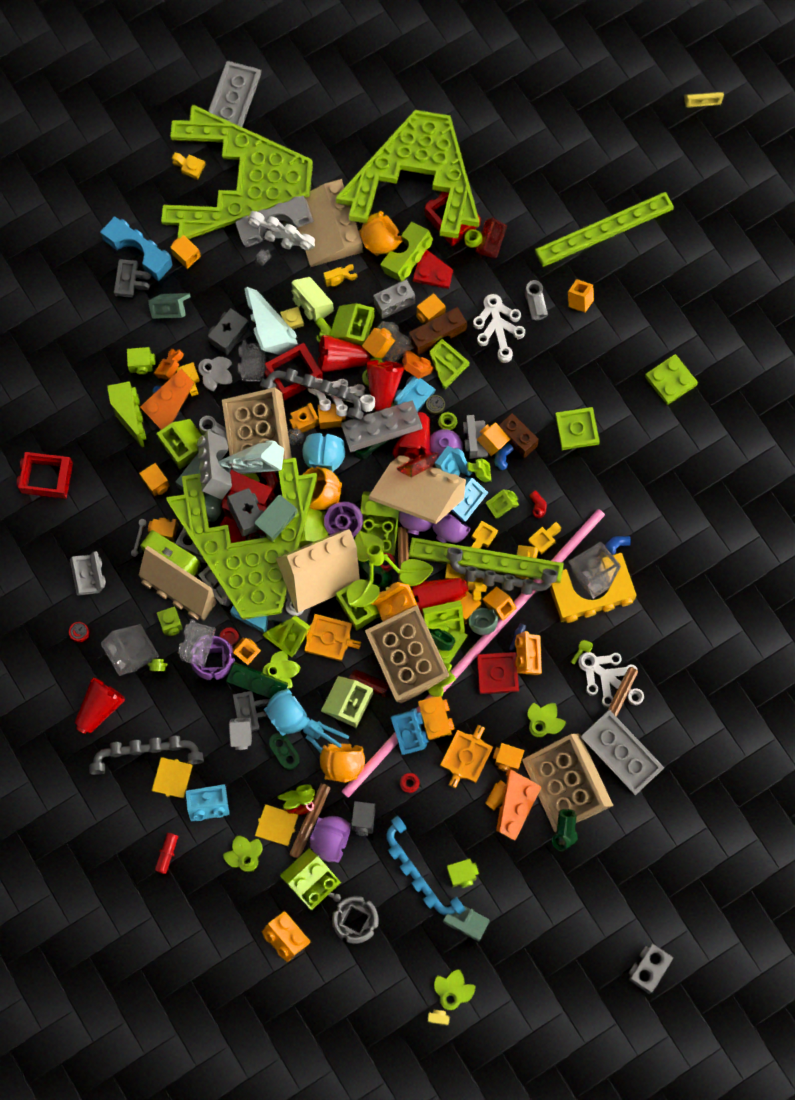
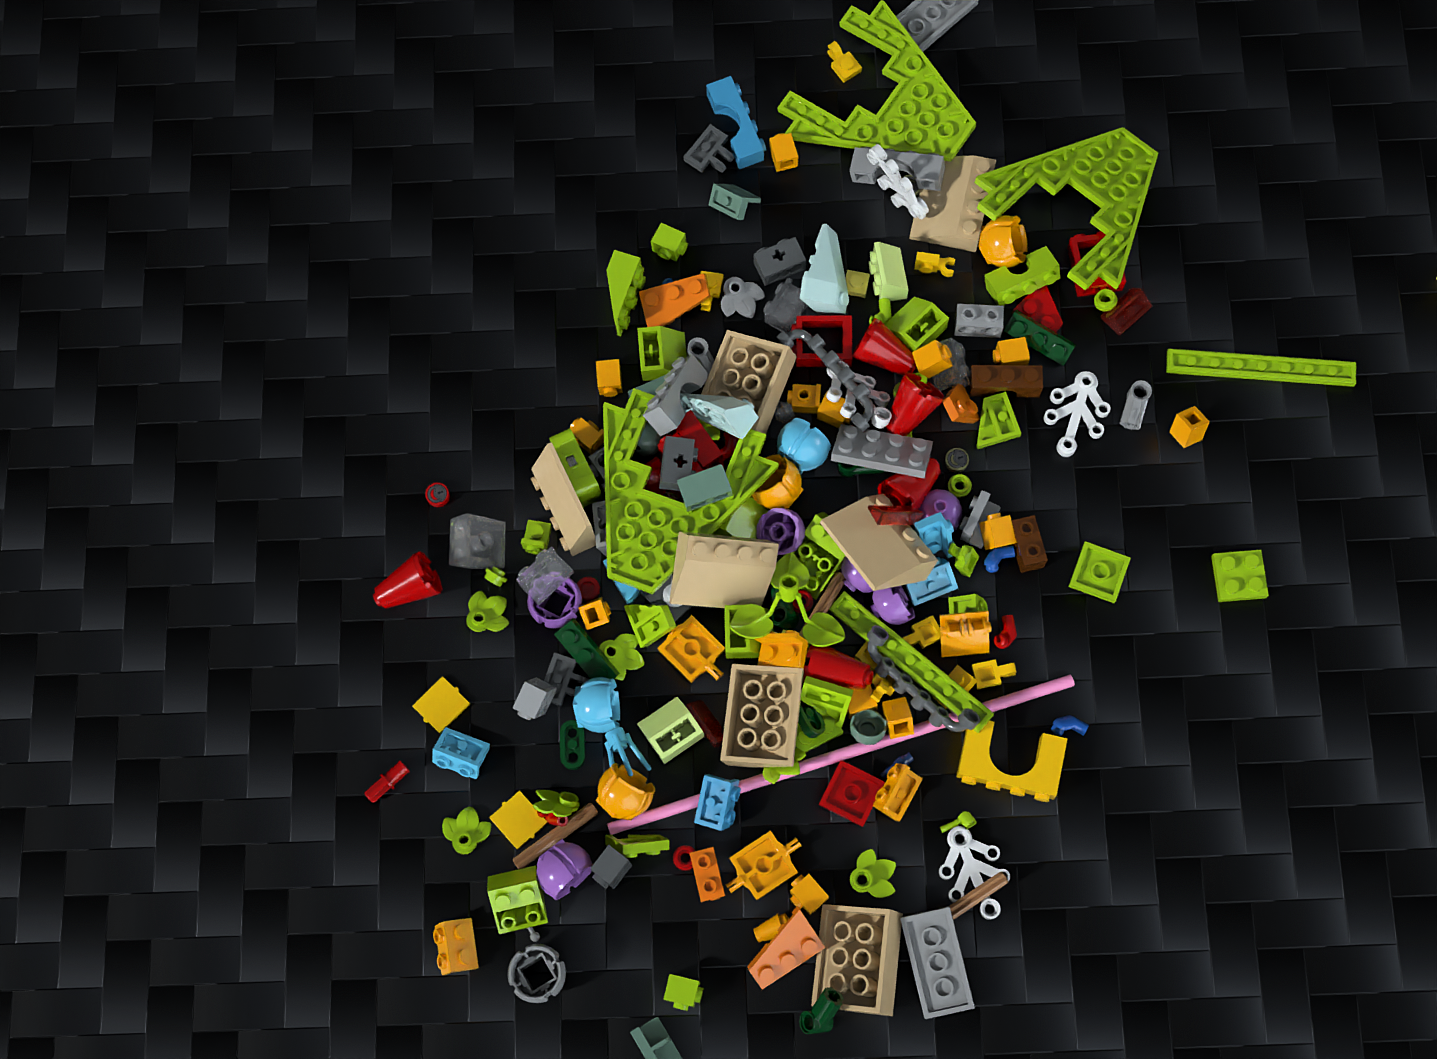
camera: 35 degrees right, 0 degrees up
red window [17,452,73,499] -> none
light grey bracket [70,551,105,595] -> none
dark grey bar [89,736,204,775] -> none
light grey hinge [131,519,147,557] -> none
orange plate [154,349,184,379] -> none
clear plate [255,249,272,266] -> none
dark azure bar [386,816,466,915] -> none
medium azure bracket [394,376,435,412] -> none
light orange bracket [418,696,455,740] -> none
clear slope [568,542,621,598] -> none
none -> lime plate [466,591,509,632]
none -> lime wing [605,835,669,858]
none -> orange hinge [690,847,725,902]
none -> light orange hinge [940,611,991,657]
none -> dark green plate [1004,310,1077,366]

